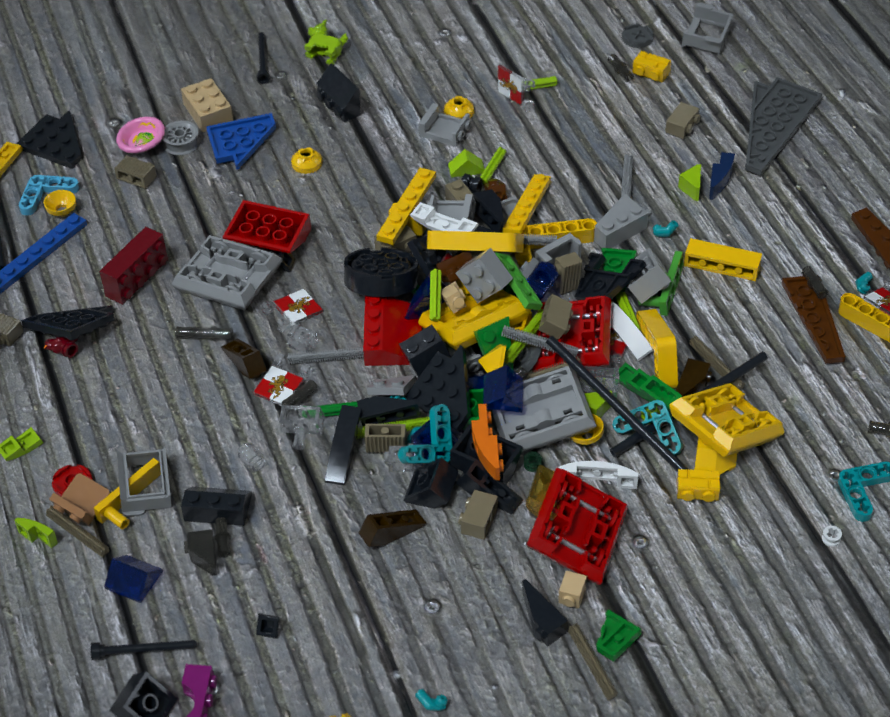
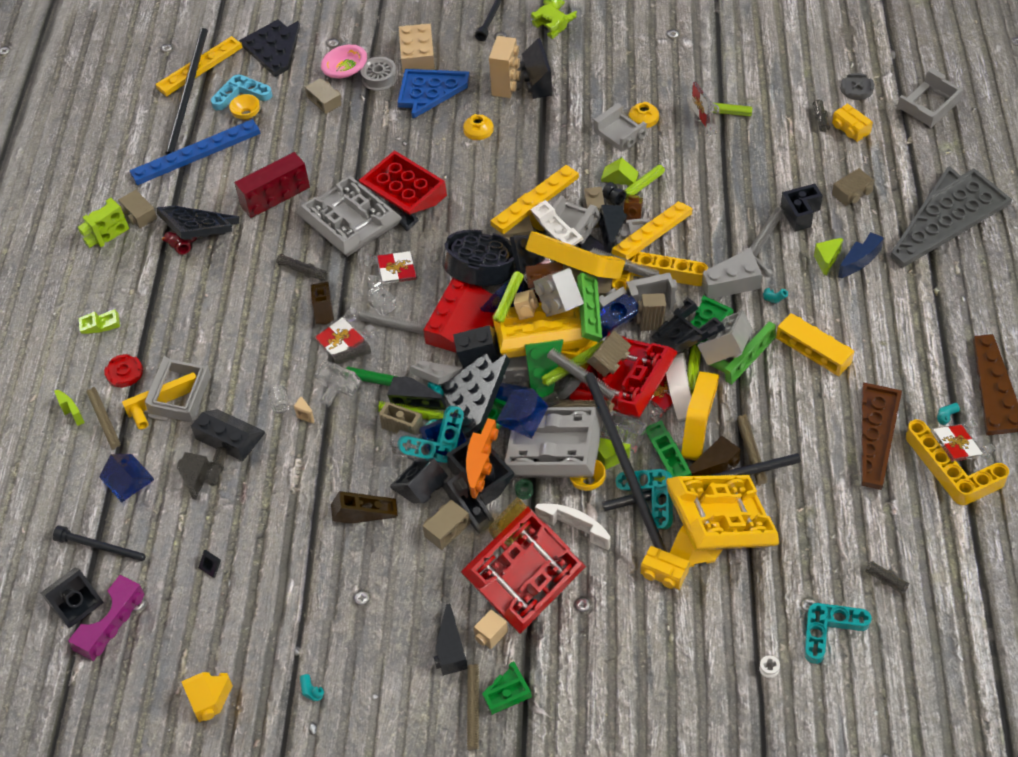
camera: 25 degrees right, 5 degrees up
medium nougat bracket [49,473,110,526] -> none
black slope [325,405,362,486] -> none
yellow slope [478,344,506,385] -> none
clear smoke pin [801,266,829,299] -> none
none -> tan slope [294,397,315,423]
none -> tan brick [489,36,521,98]
none -> black brick [780,183,823,232]

